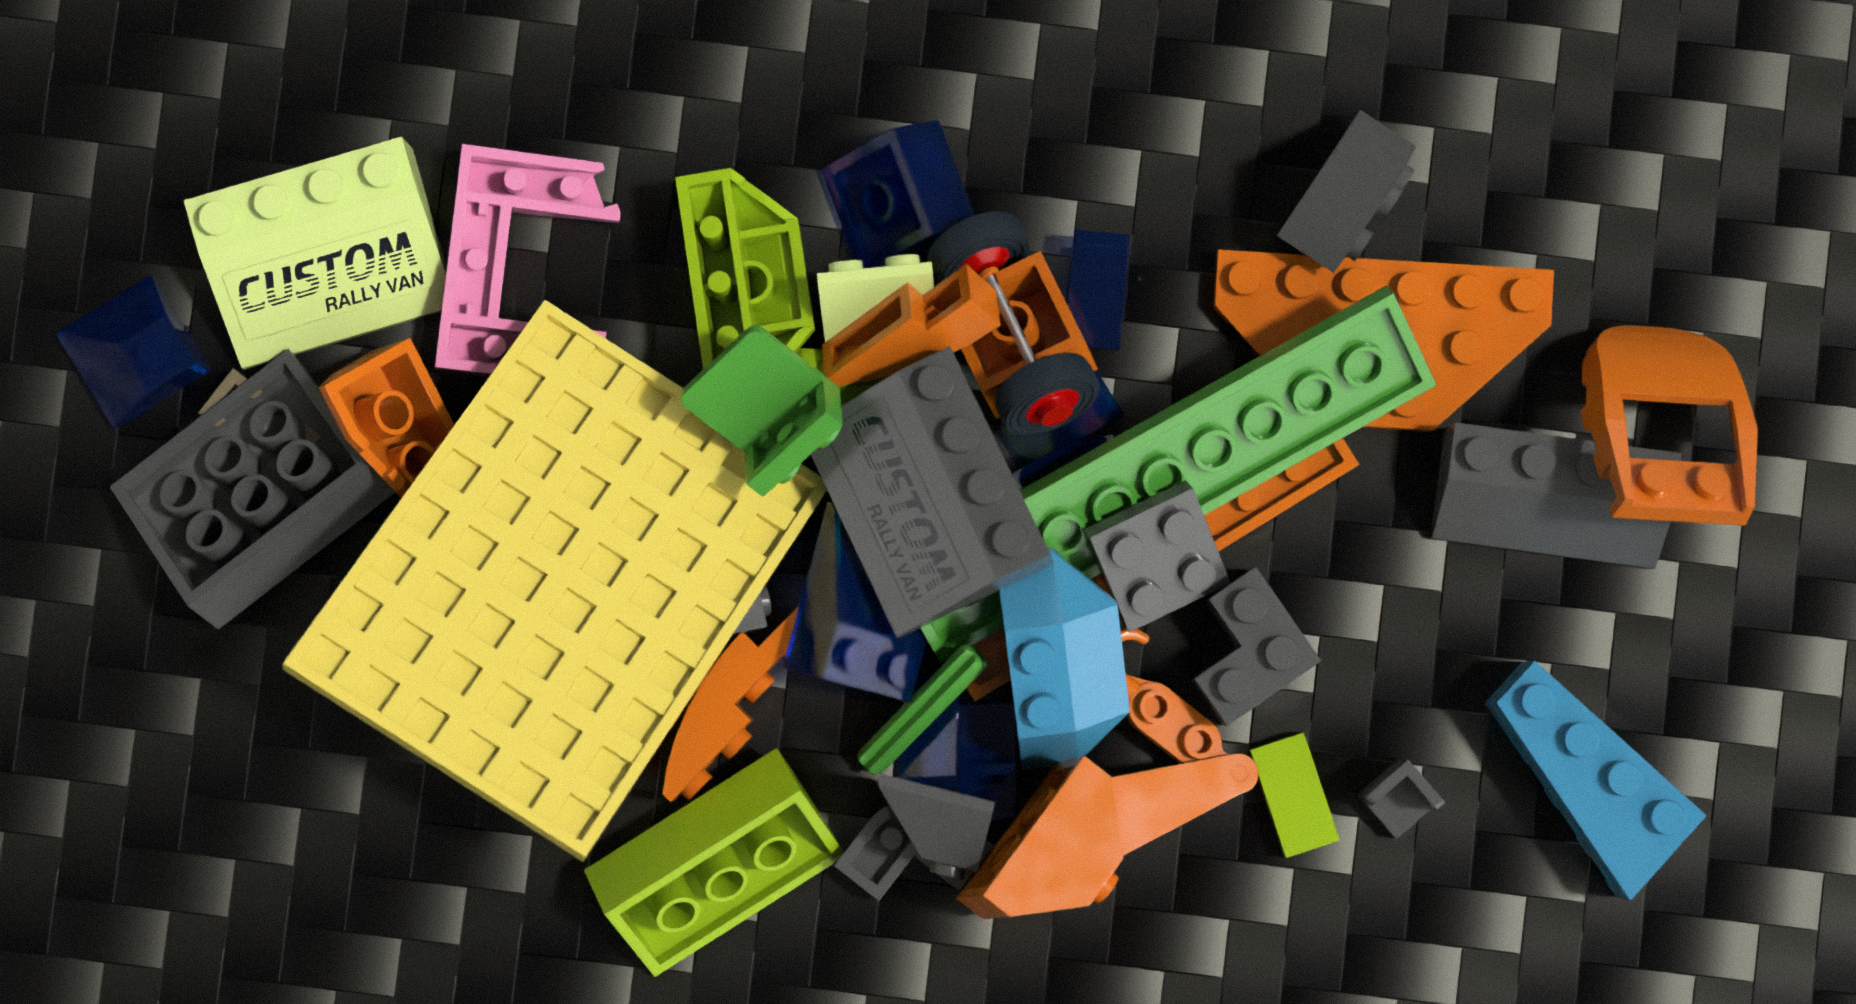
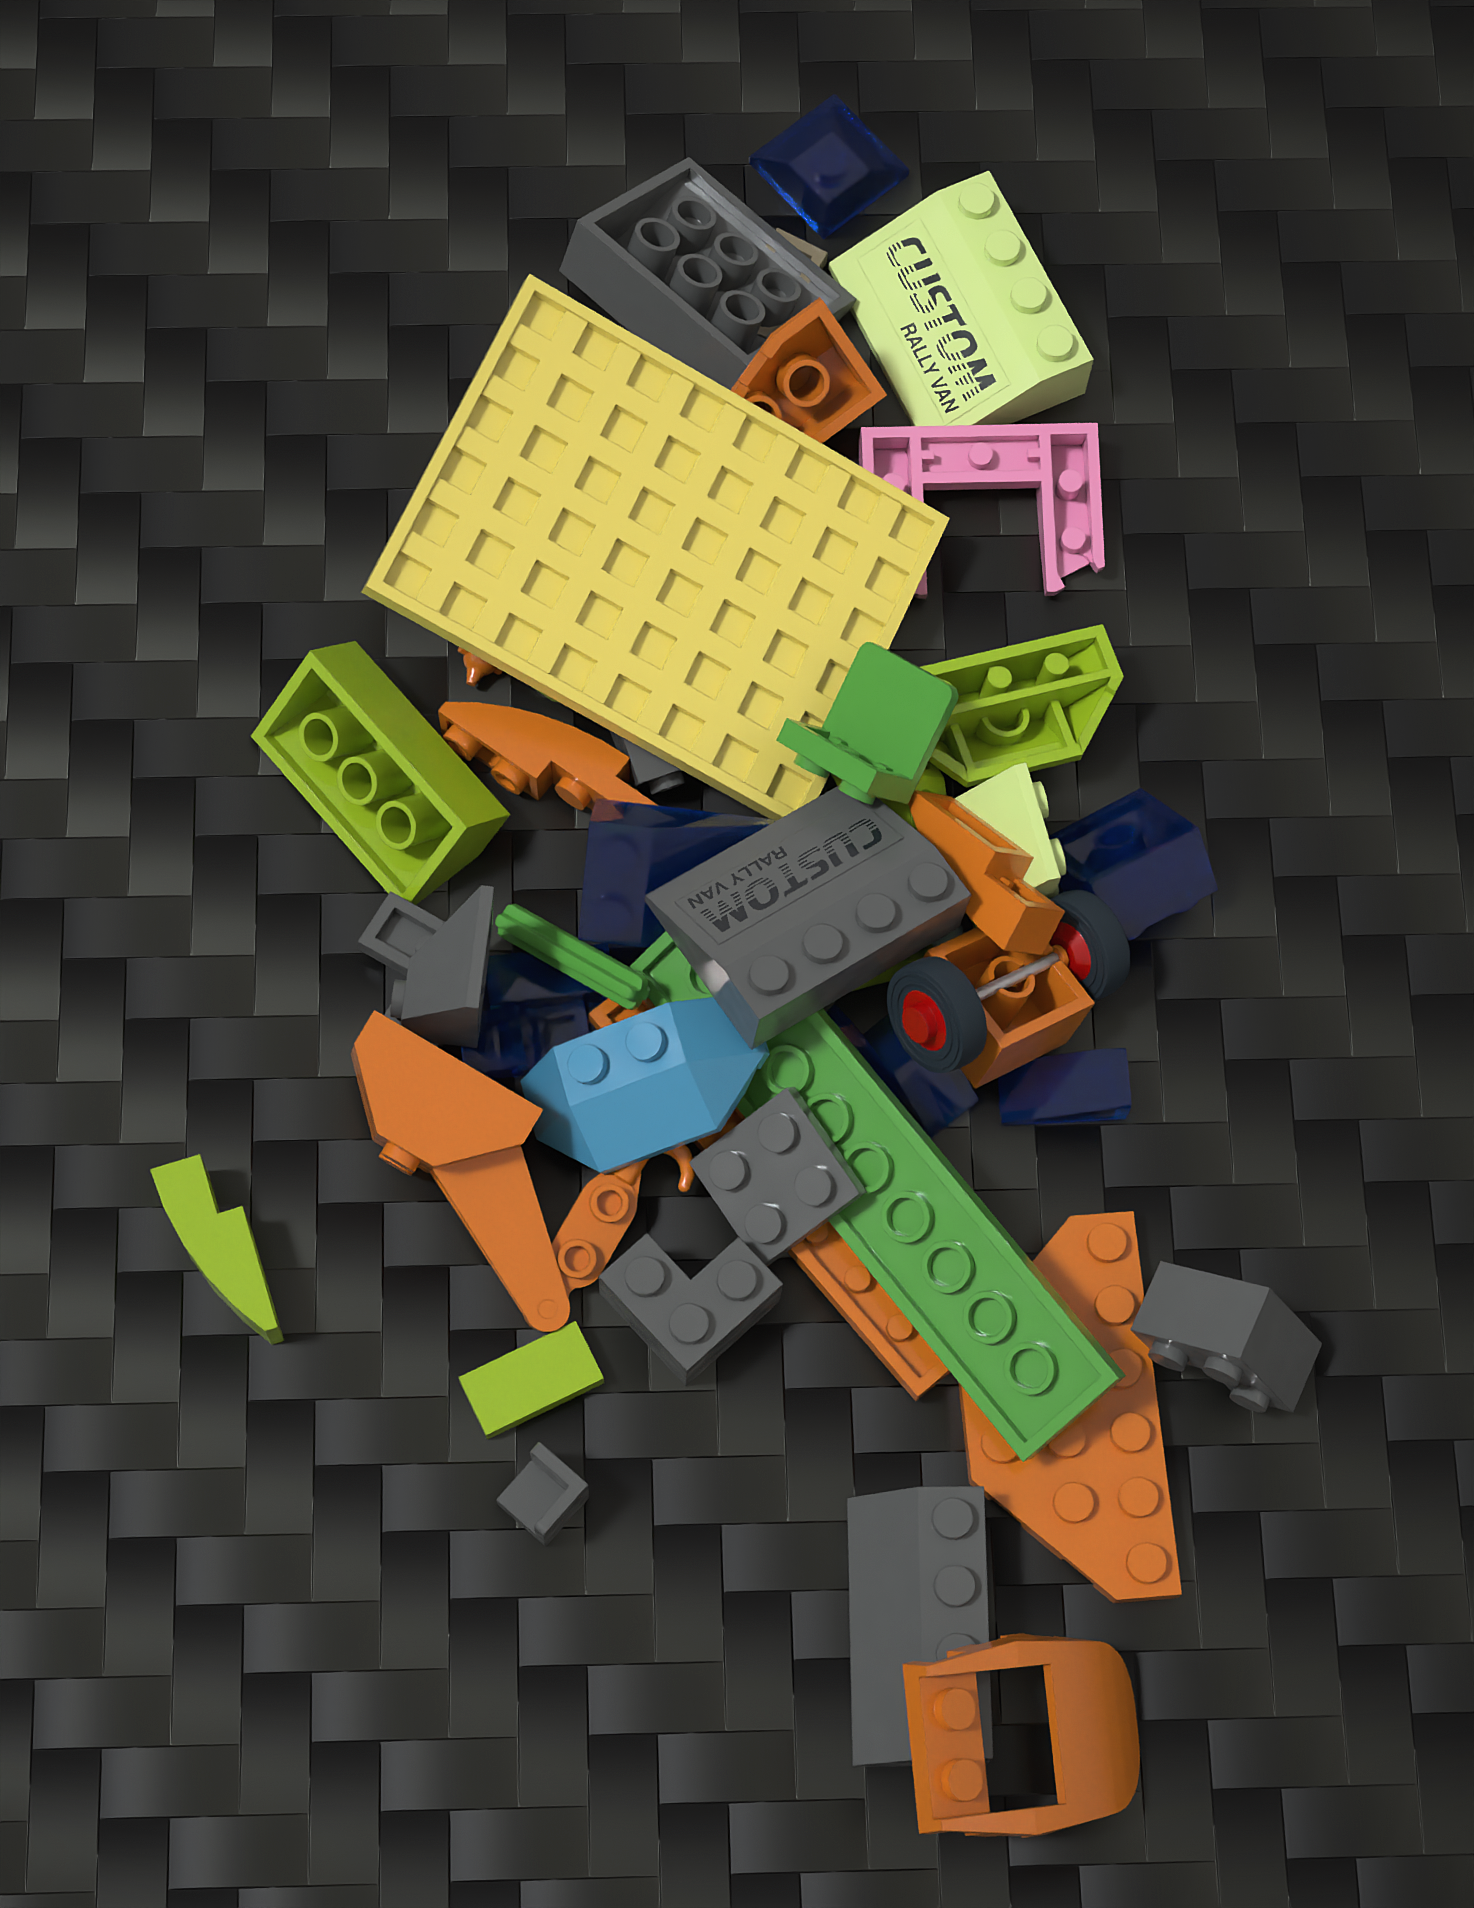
camera: 75 degrees right, 15 degrees down
dark azure wedge [1485,661,1707,901] -> none

